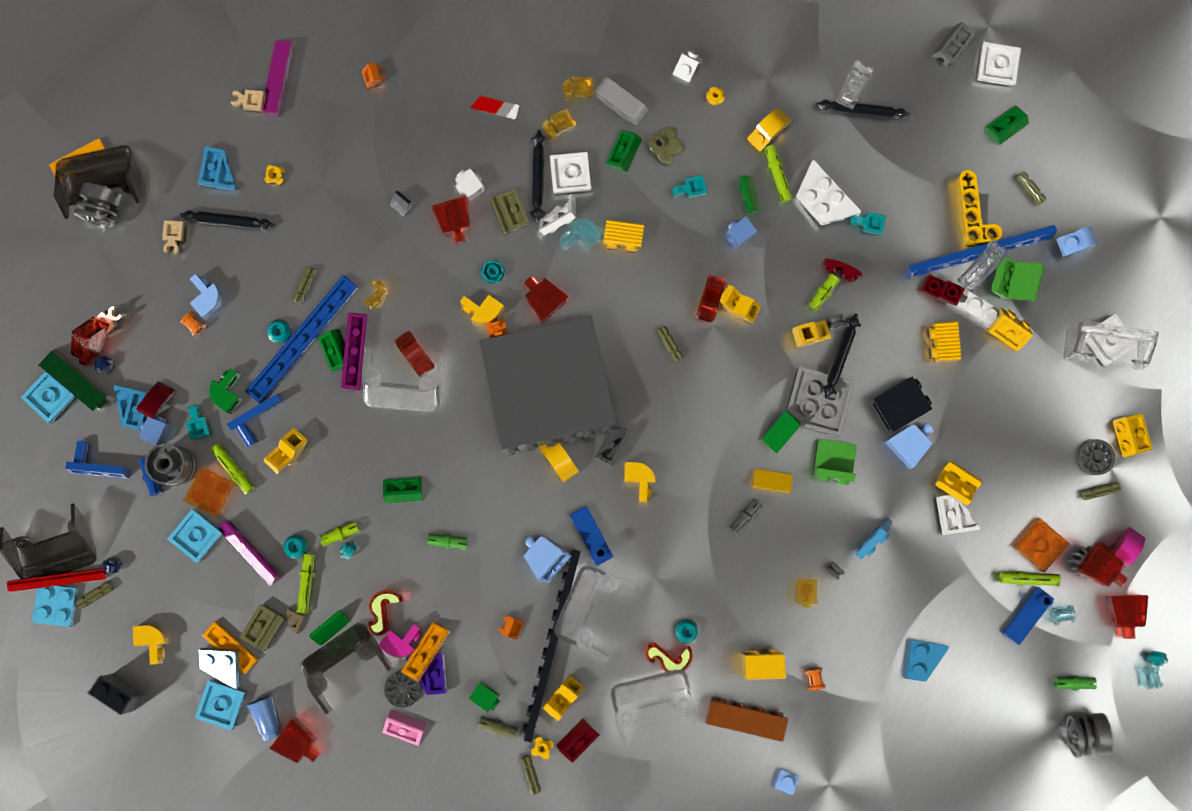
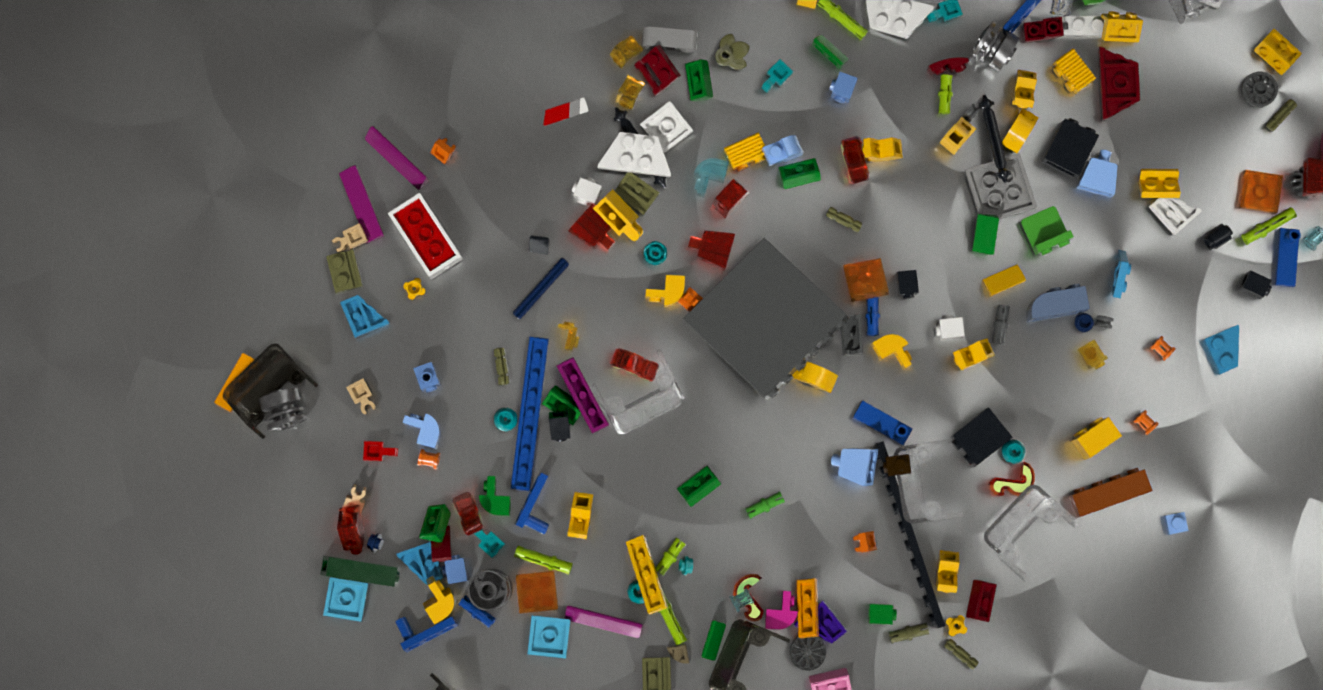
camera: 30 degrees left, 0 degrees up
black wheel [180,210,274,230] -> none
white wing [540,194,576,235] -> none
none -> olive plate [326,249,363,294]
none -> red plate [363,441,398,461]
none -> magenta slope [365,126,428,190]
none -> red brick [388,193,463,280]
none -> medium blue brick [413,362,441,393]
none -> green slope [419,504,451,542]
none -> yellow brick [423,576,454,625]
none -> clear red animal [452,492,484,536]
none -> dark blue axle [513,258,569,319]
none -> black brick [549,410,571,442]
none -> yellow brick [593,189,643,241]
none -> white wing [598,132,671,177]
none -> yellow plate [626,535,668,615]
none -> dark red plate [634,45,681,96]
none -> clear red torso [711,179,750,219]
none -> clear light blue bush [729,588,754,612]
none -> light blue brick [762,135,804,166]
none -> green slope [779,158,821,189]
none -> clear orange plate [843,258,889,302]
none -> blue pin [865,296,881,336]
none -> dark brown bracket [883,454,912,477]
none -> black brick [896,270,919,299]
none -> white brick [935,315,965,340]
none -> black brick [951,407,1013,467]
none -> yellow brick [953,338,995,370]
none -> flat silver wheel [971,21,1020,72]
none -> yellow brick [1002,108,1039,153]
none -> yellow brick [1012,70,1037,109]
none -> sand blue brick [1026,284,1090,323]
none -> dark blue plate [1074,313,1094,332]
none -> dark red wing [1098,47,1140,120]
none -> orange bush [1150,336,1176,361]
none -> black brick [1202,224,1233,250]
none -> black brick [1239,270,1272,299]

